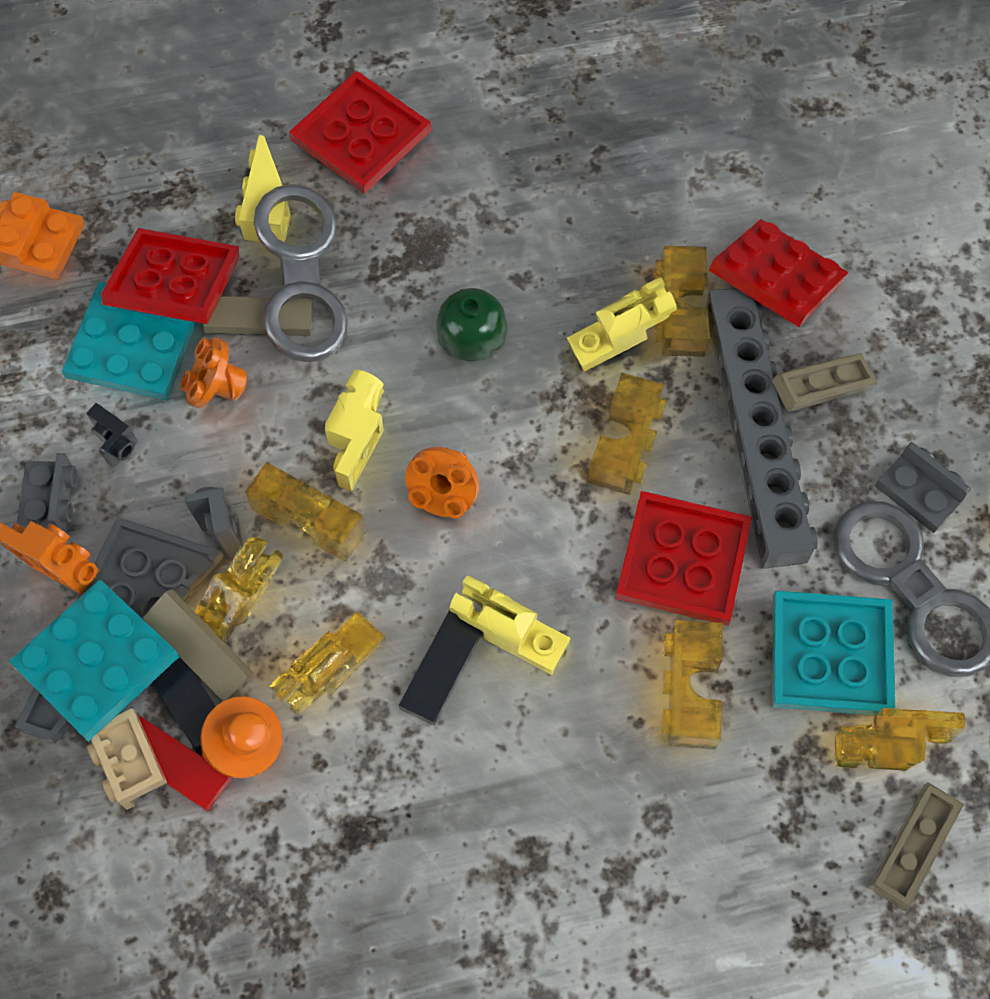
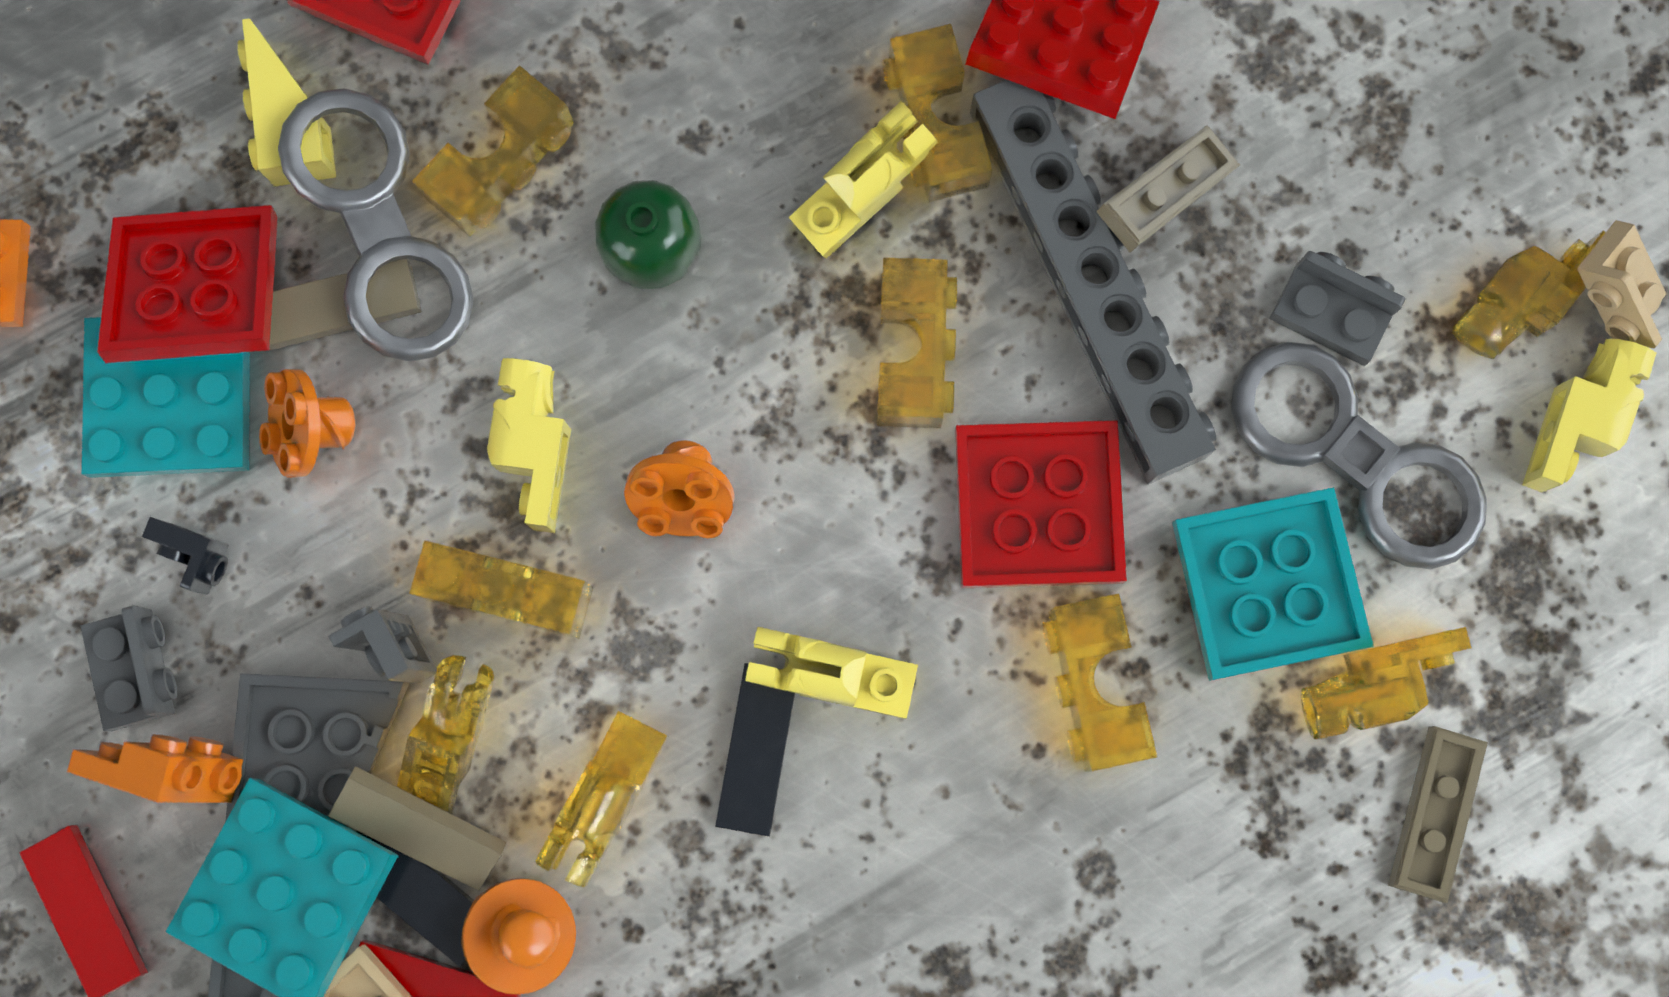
camera: 15 degrees left, 15 degrees up
none -> clear yellow arch [412,65,574,237]

